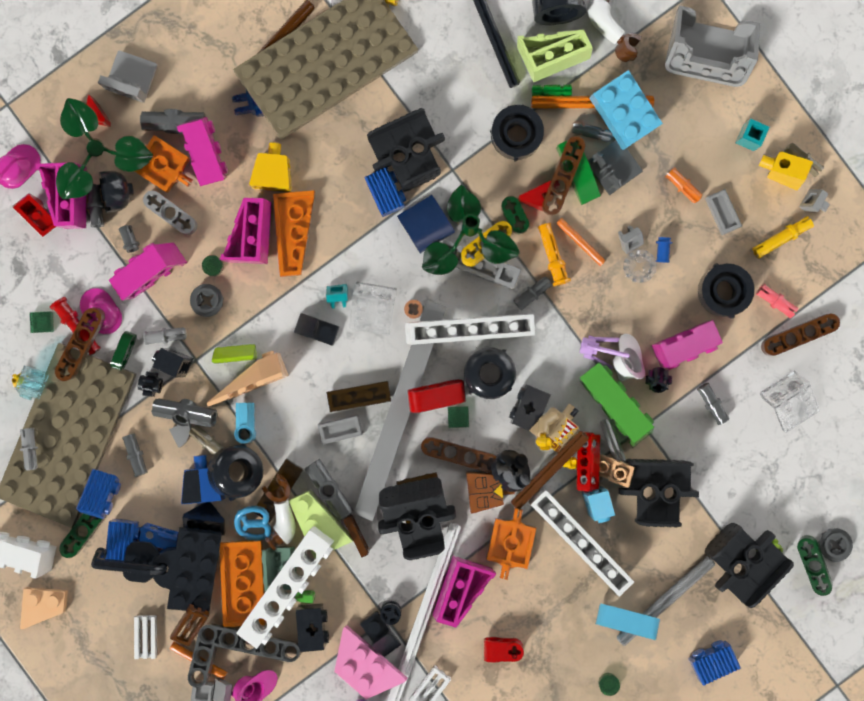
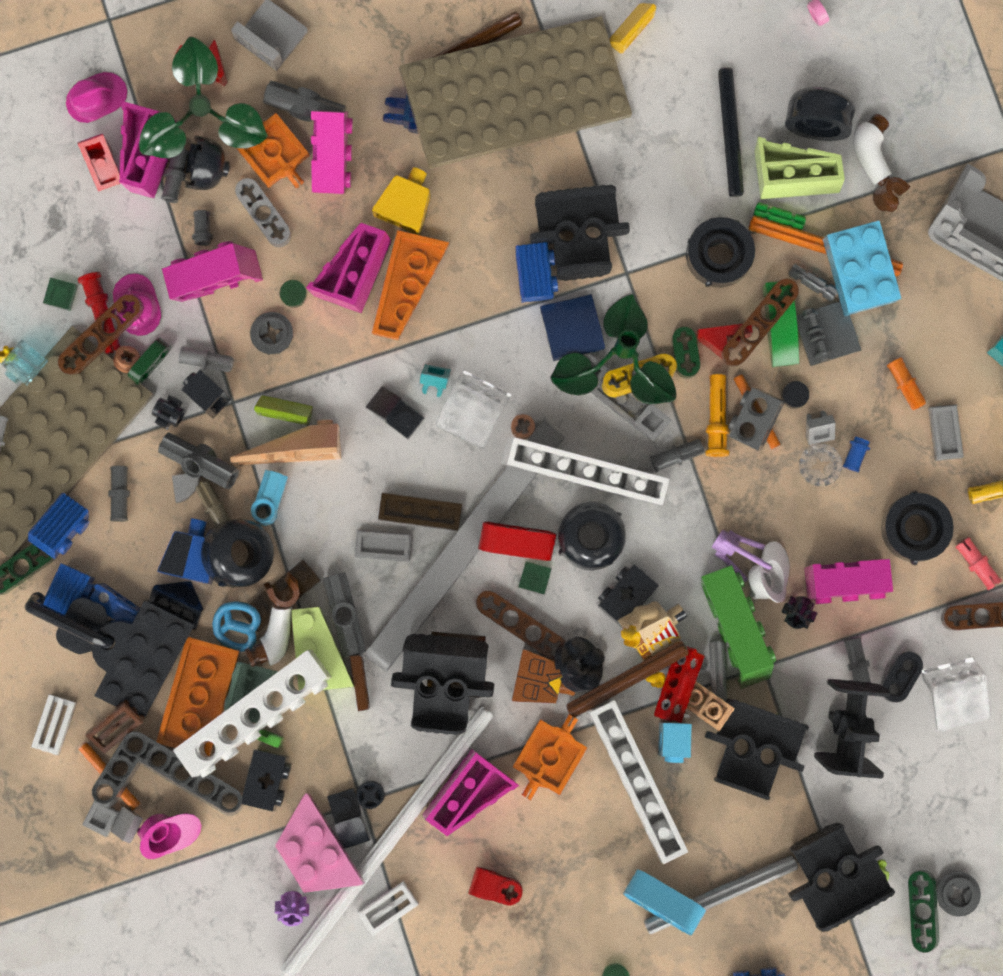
camera: 10 degrees right, 5 degrees down
none -> nougat bush [113,346,140,373]
none -> dark grey brick [728,387,786,451]
none -> black tile [781,381,810,409]
none -> black piece [814,679,890,779]
none -> black plate [881,652,923,703]

